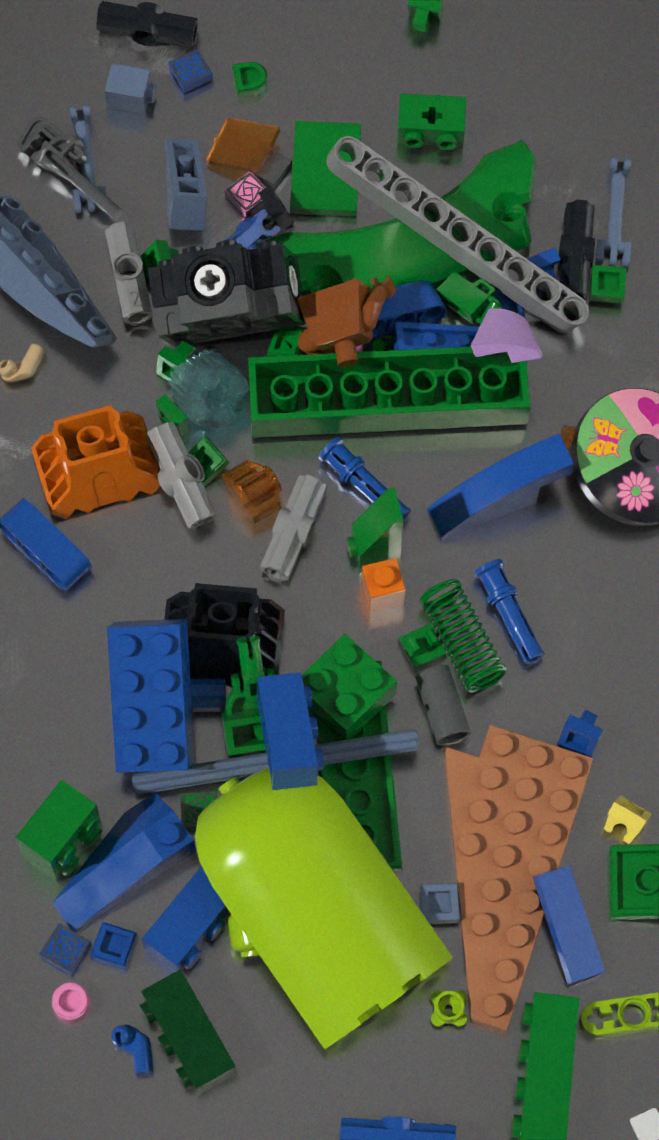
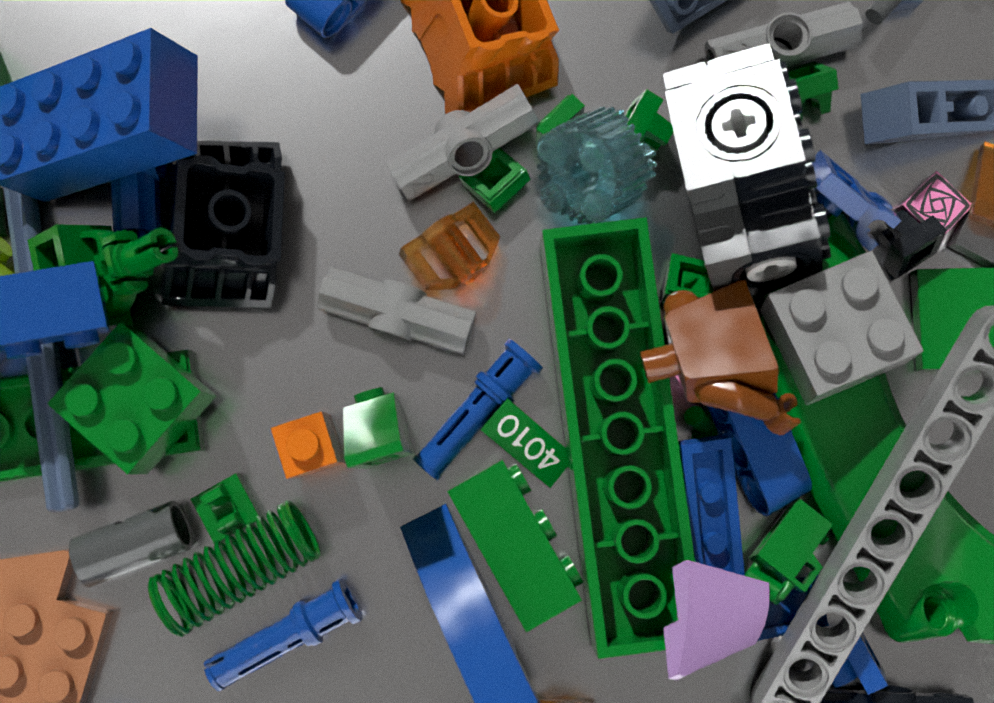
camera: 85 degrees right, 15 degrees up
none -> green brick [447,460,584,633]
none -> green sticker [480,398,568,488]
none -> light grey brick [760,250,924,406]

